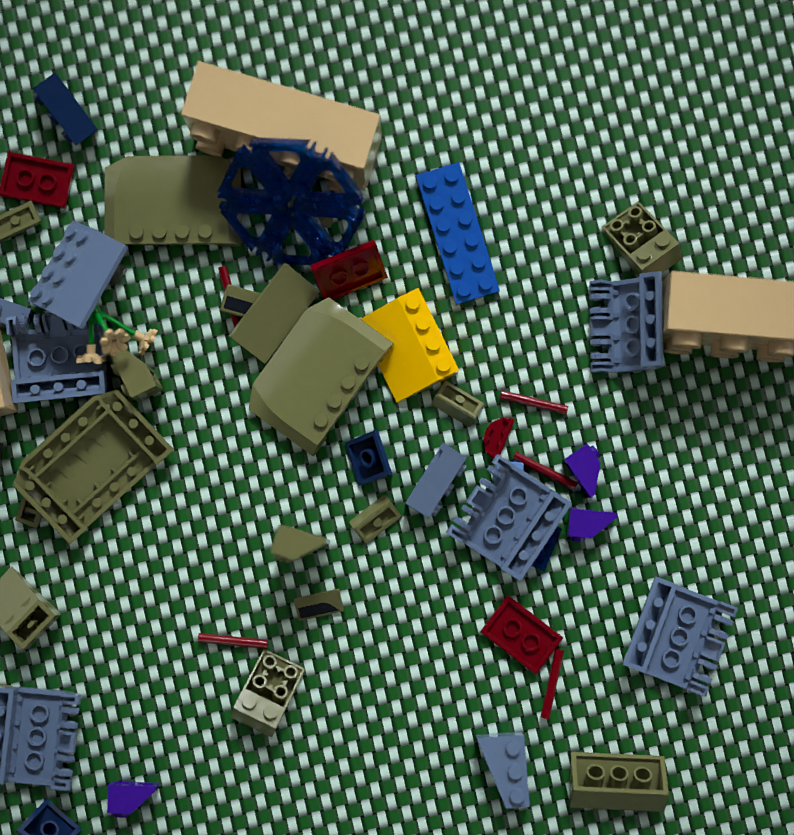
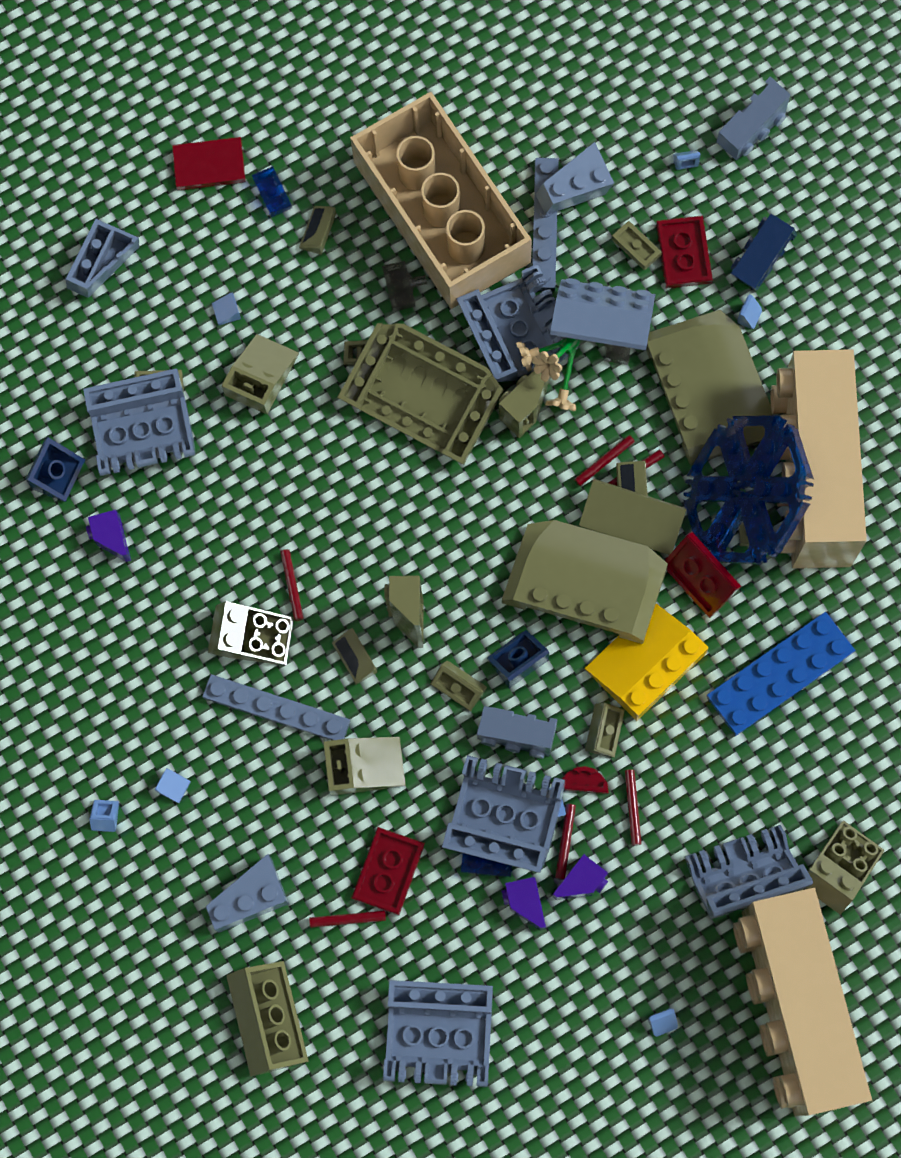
camera: 75 degrees right, 10 degrees down
none -> medium blue slope [155,768,191,803]
none -> sand blue plate [203,674,351,741]
none -> slope [324,737,406,796]
none -> dark red bar [574,435,635,487]
none -> medium blue slope [648,1008,678,1037]
none -> medium blue slope [737,294,762,329]

